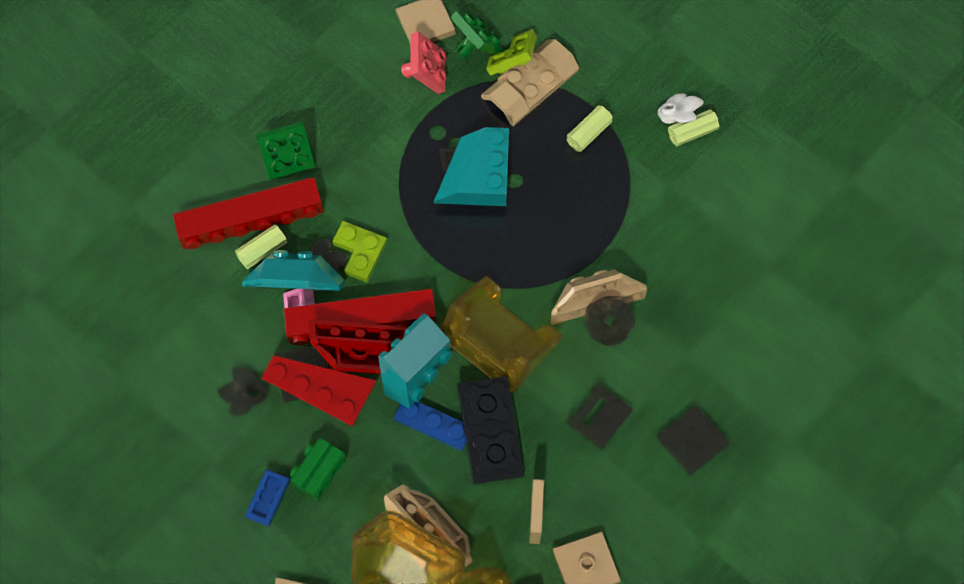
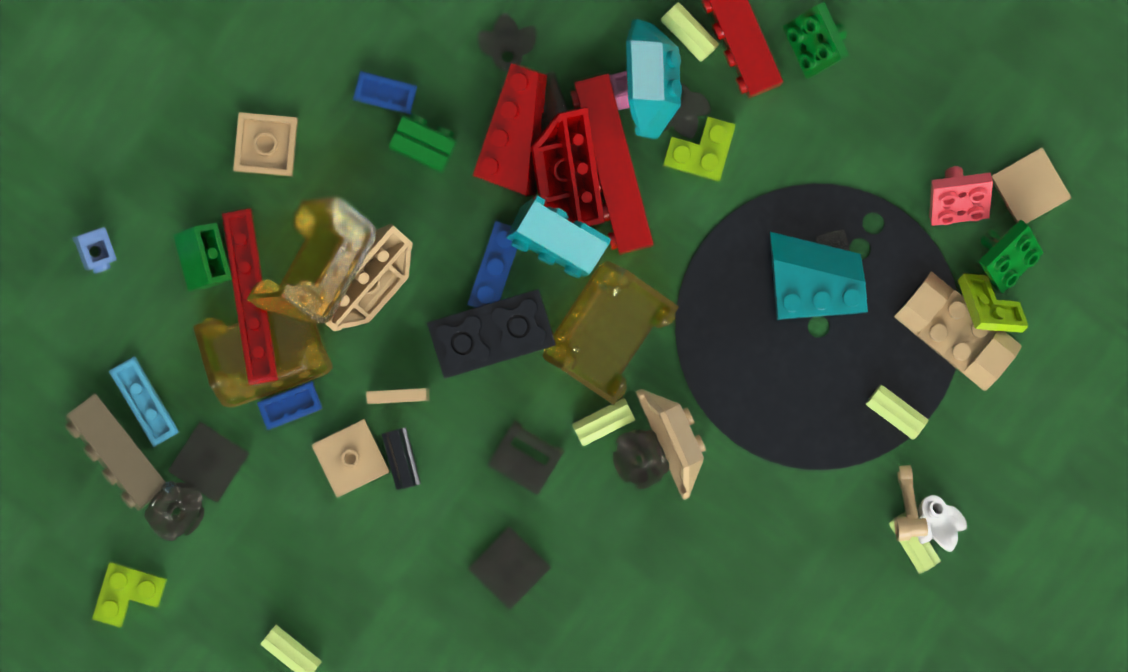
camera: 85 degrees right, 20 degrees up
none -> black axle [382,427,422,490]
none -> yellowish green axle [572,398,635,446]
none -> tan brick [894,465,928,541]

